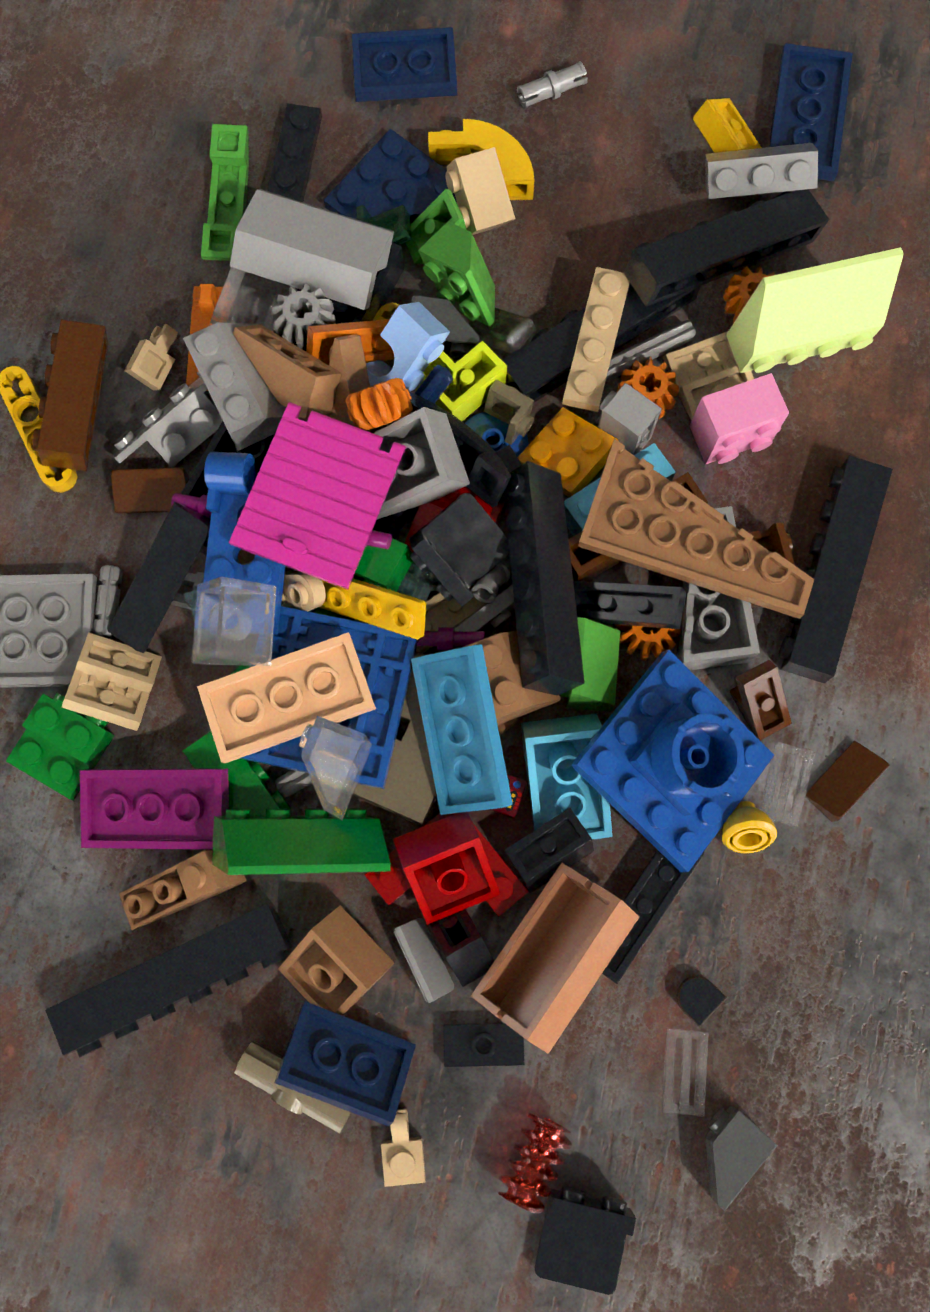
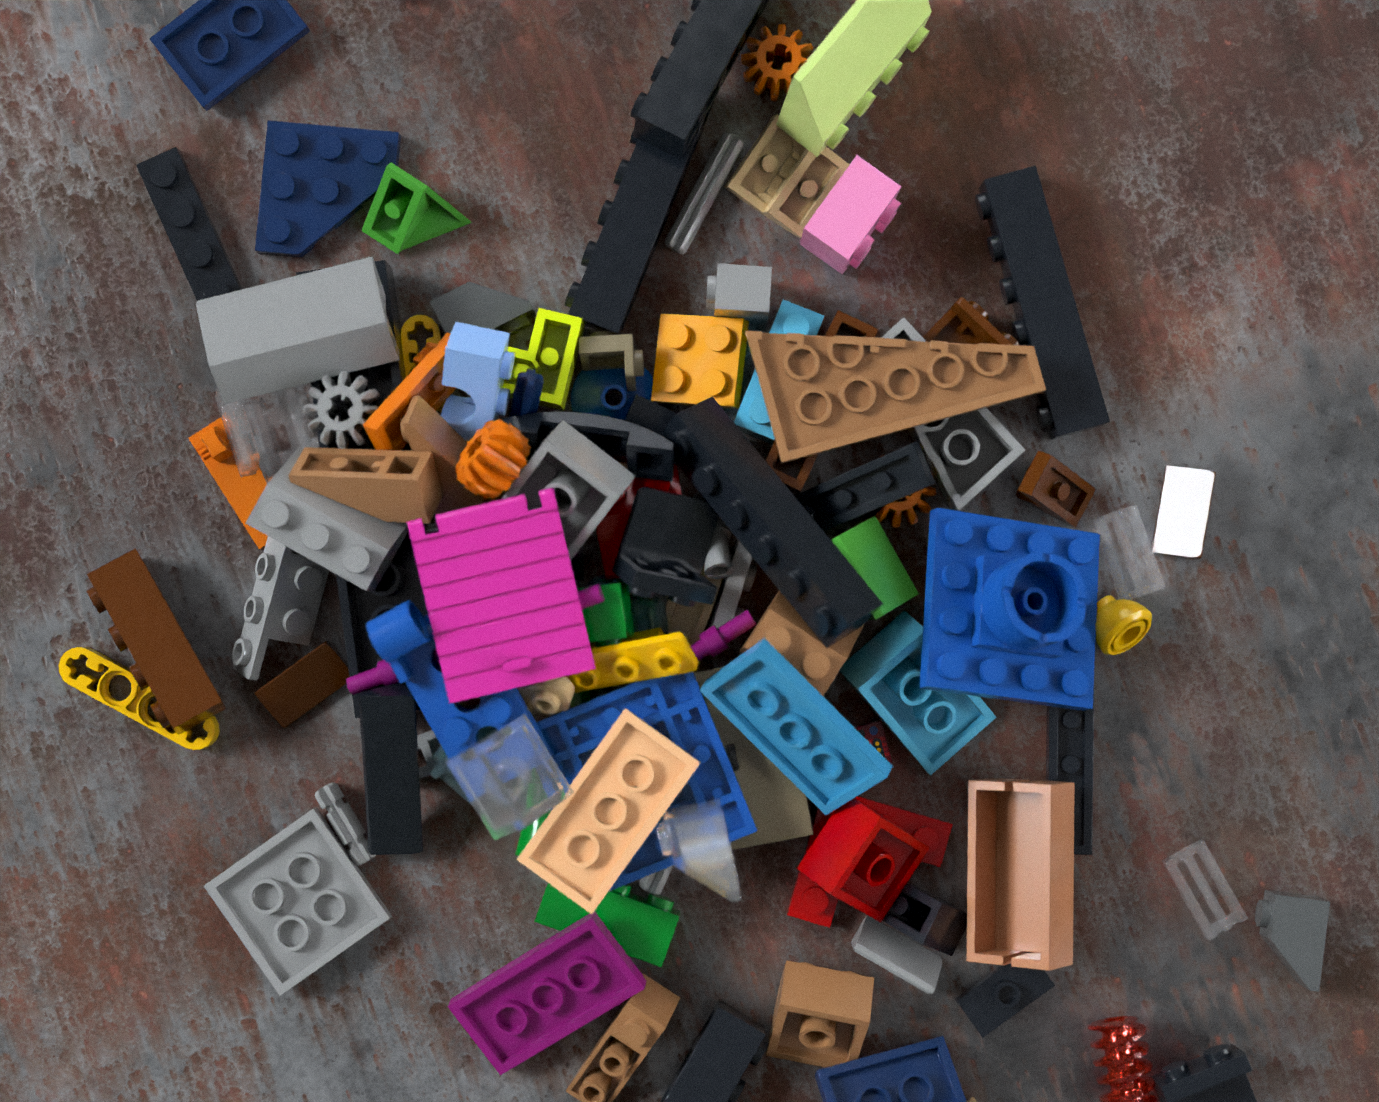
camera: 30 degrees left, 10 degrees up
green plate [6,692,115,801] -> none
tan slope [62,632,162,731] -> none
tan plate [124,324,178,391] -> none
bright green slope [201,124,249,261] -> none
green slope [212,808,391,875] -> none
clear green bracket [356,205,412,245] -> none
bright green slope [418,222,495,327] -> none
yellow arch [428,119,534,200] -> none
tan brick [445,147,515,235] -> none
clear smoke plate [469,308,537,353] -> none
black panel [504,808,594,893] -> none
tan plate [562,267,630,412] -> none
orange gear [617,357,679,420] -> none
black tile [677,976,727,1027] -> none

